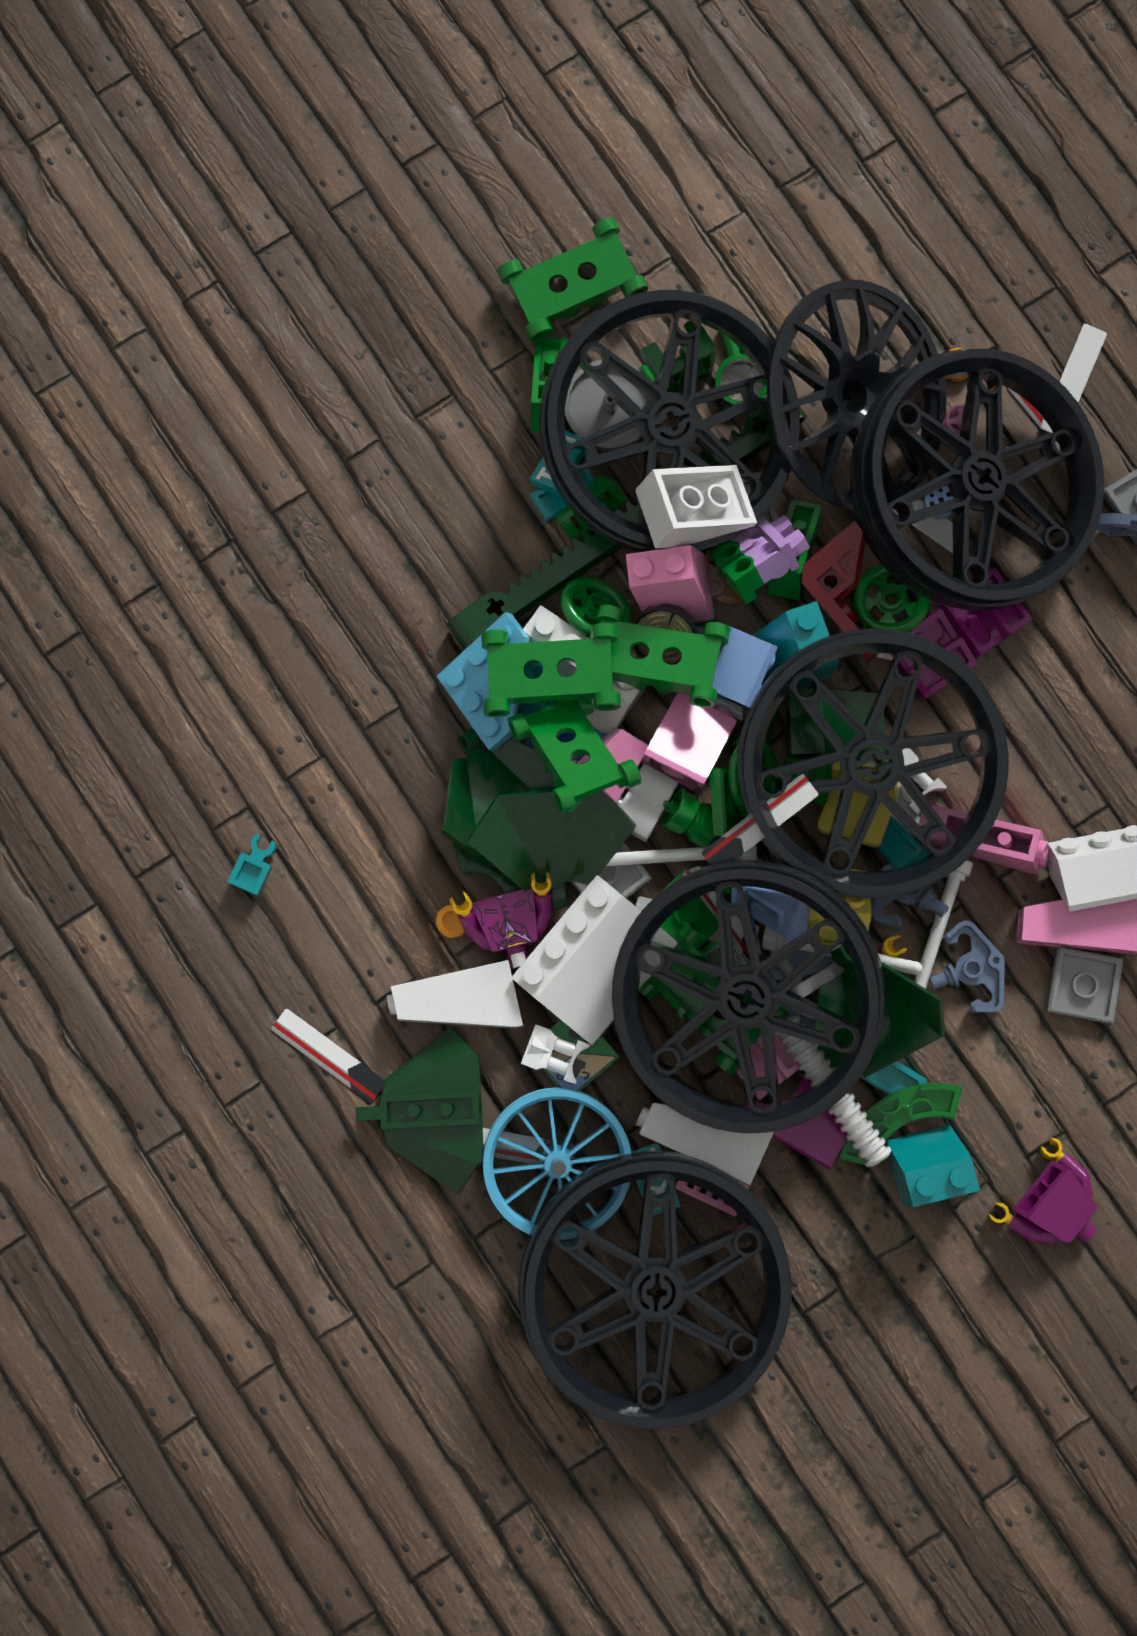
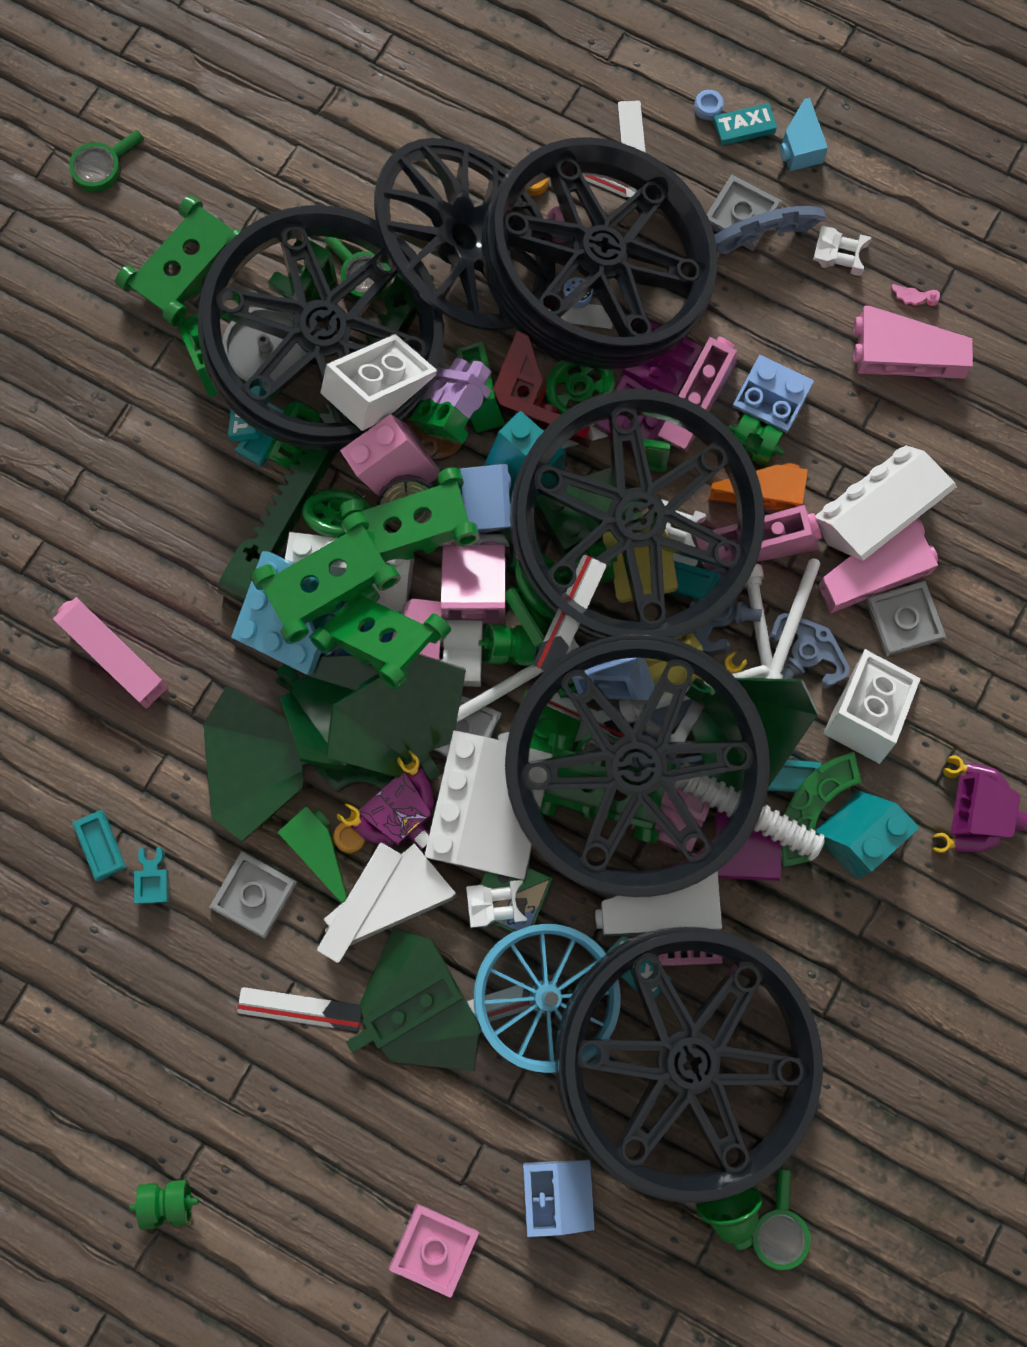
camera: 25 degrees left, 5 degrees down
none -> bright pink slope [53,597,169,709]
none -> piece [69,130,144,192]
none -> teal tile [72,810,128,882]
none -> green wheel [130,1179,199,1230]
none -> dark green panel [203,685,313,842]
none -> light grey tile [209,851,298,939]
none -> green slope [278,806,348,903]
none -> white sticker [317,843,402,963]
none -> bright pink plate [389,1203,479,1298]
none -> light blue slope [523,1159,595,1237]
none -> green tile [643,439,671,473]
none -> bright pink slope [658,337,737,452]
none -> green hat [696,1187,762,1250]
none -> orange slope [708,463,808,511]
none -> green wheel [728,413,785,467]
none -> light blue slope [732,354,814,433]
none -> piece [752,1169,811,1270]
none -> white piece [765,558,820,679]
none -> white slope [823,649,921,764]

